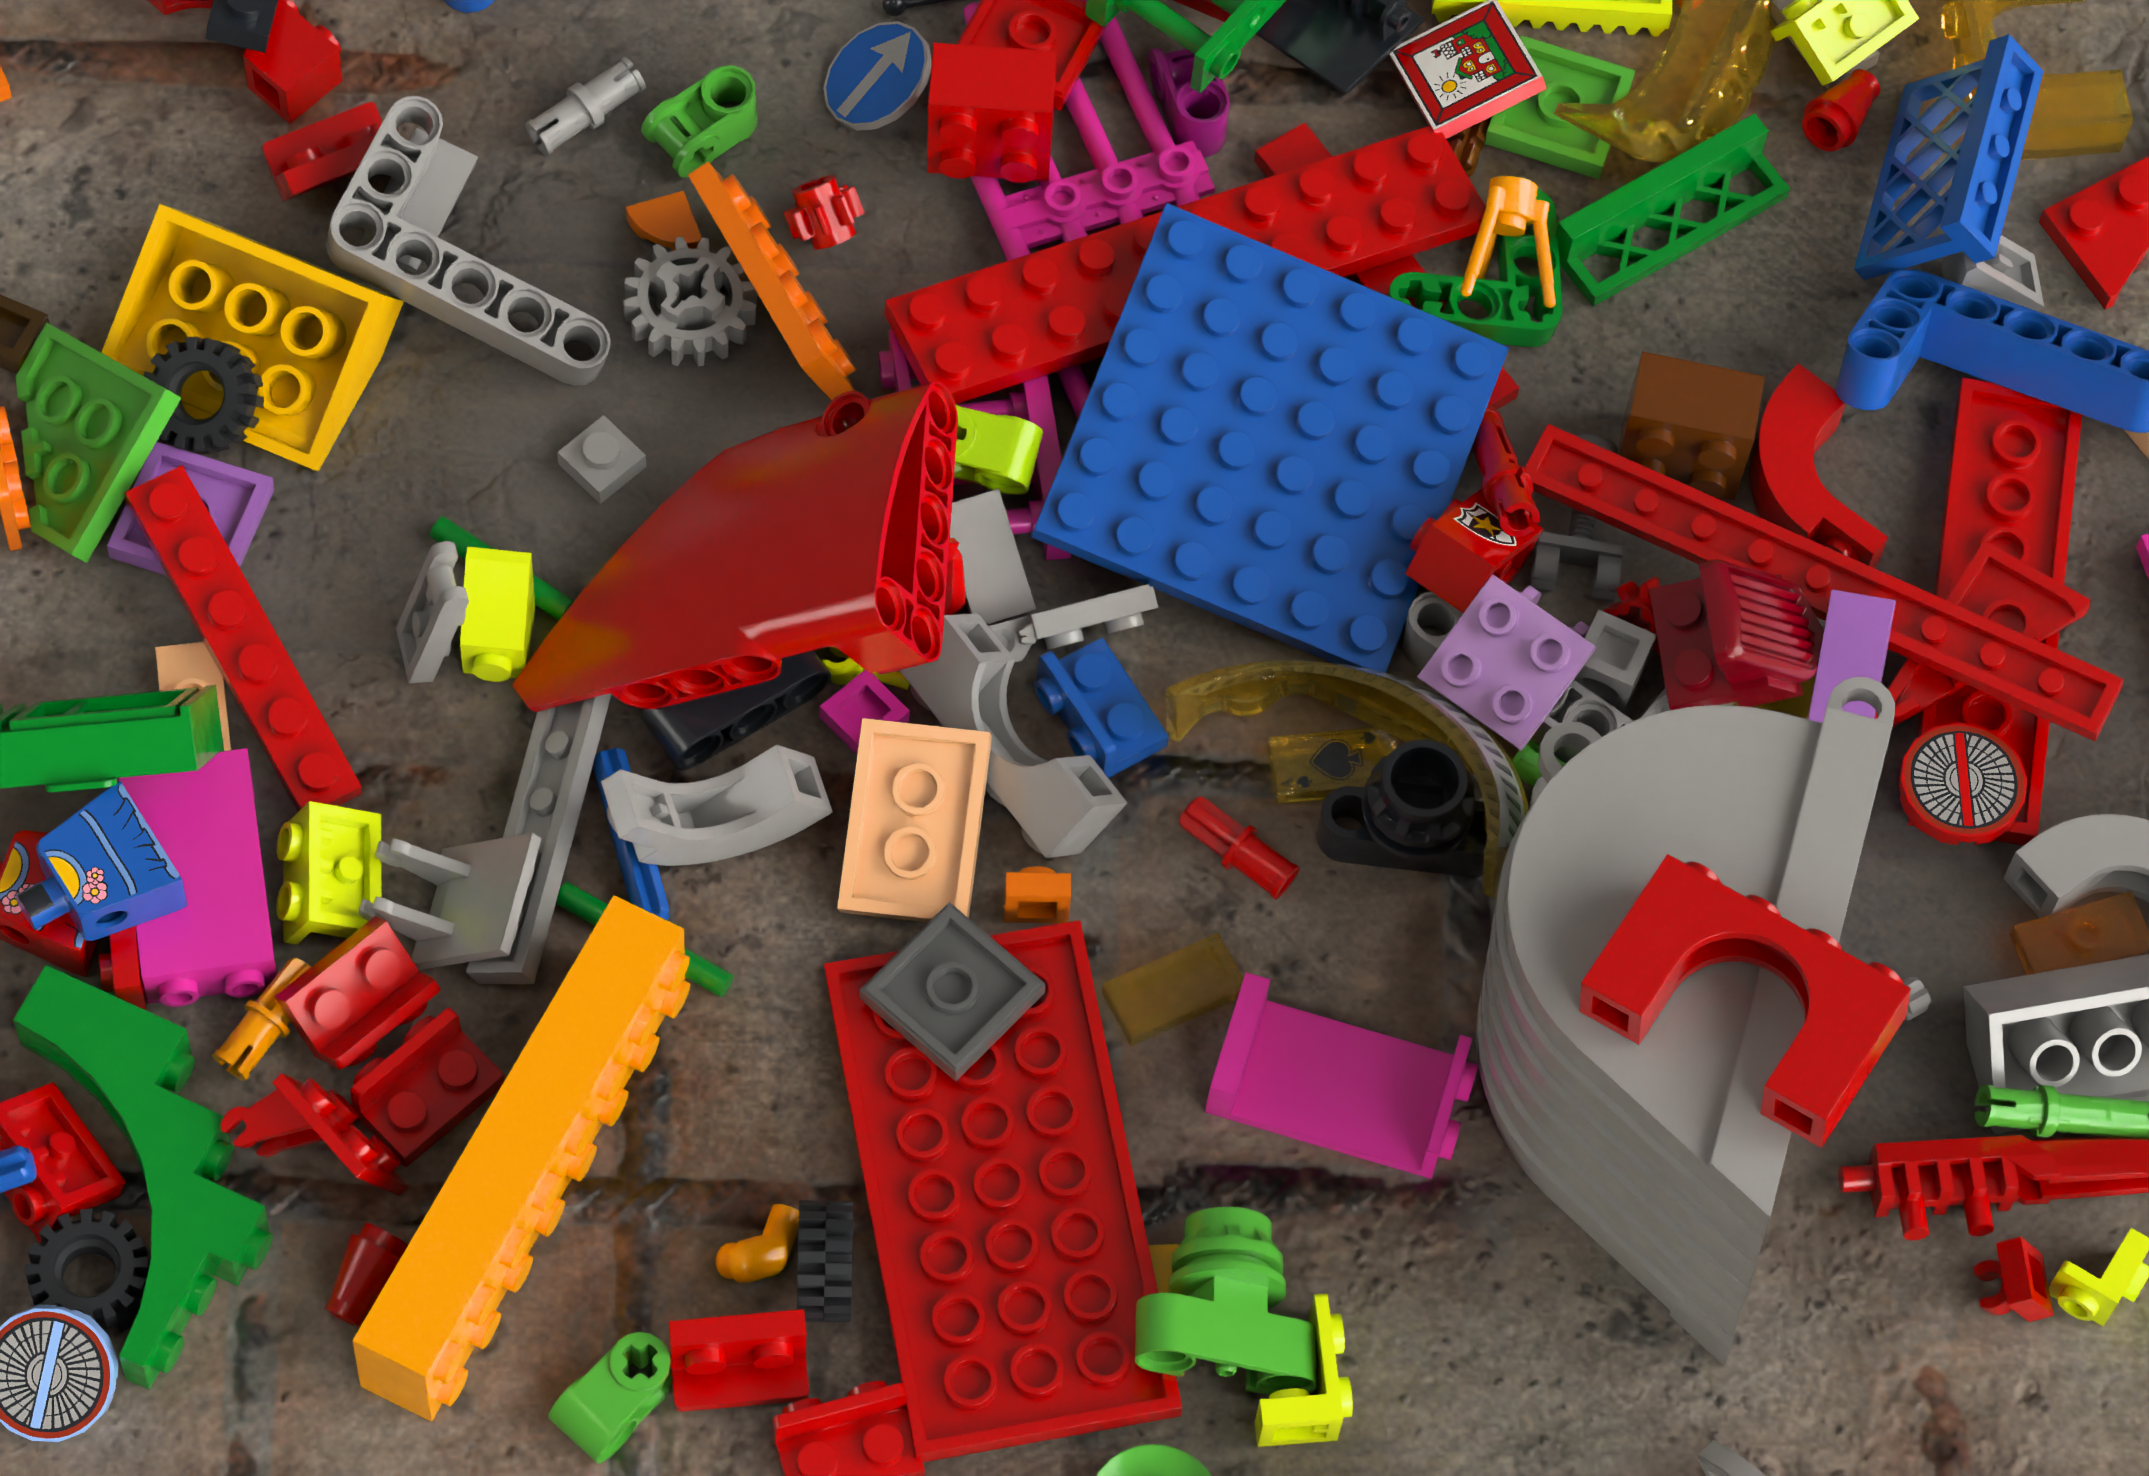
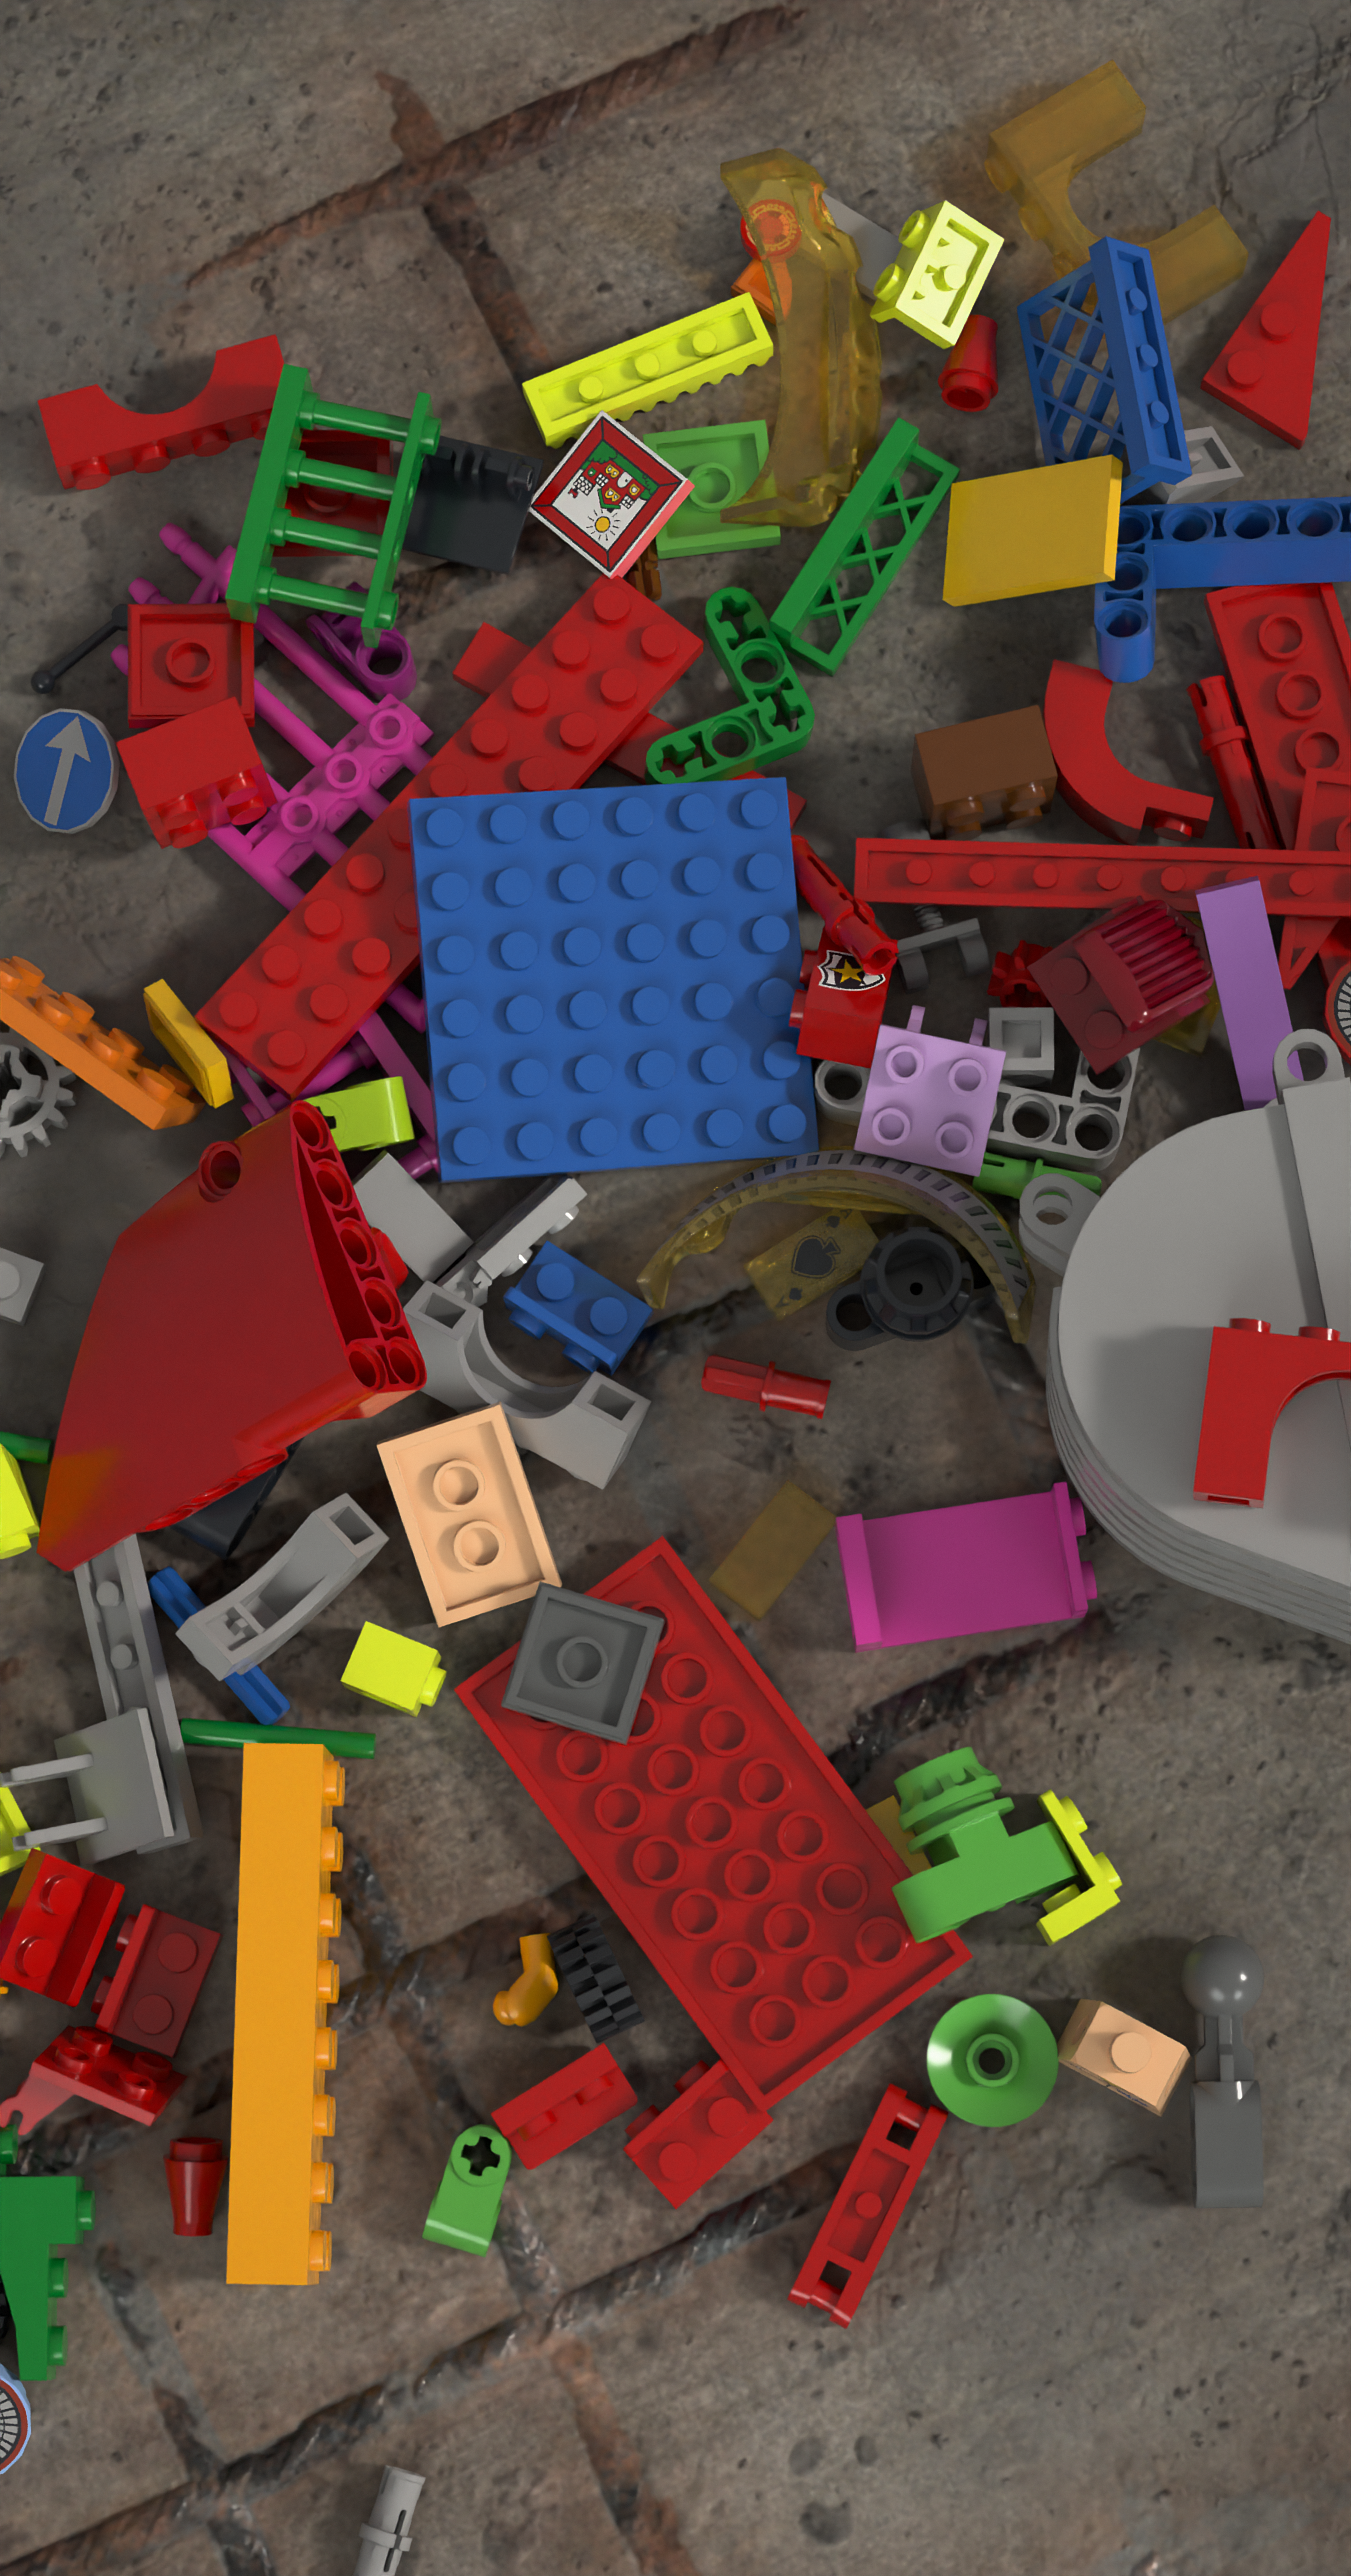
camera: 15 degrees left, 15 degrees up
red gear [783,175,865,250] -> none
dark pink plate [819,670,910,755] -> none
orange plate [1003,866,1071,923] -> none
light orange plant [1460,176,1556,308] -> none
none -> yellow tile [143,979,234,1108]
none -> neon yellow brick [340,1621,447,1717]
none -> yellow tile [942,454,1123,607]
none -> red pin [1186,675,1282,850]

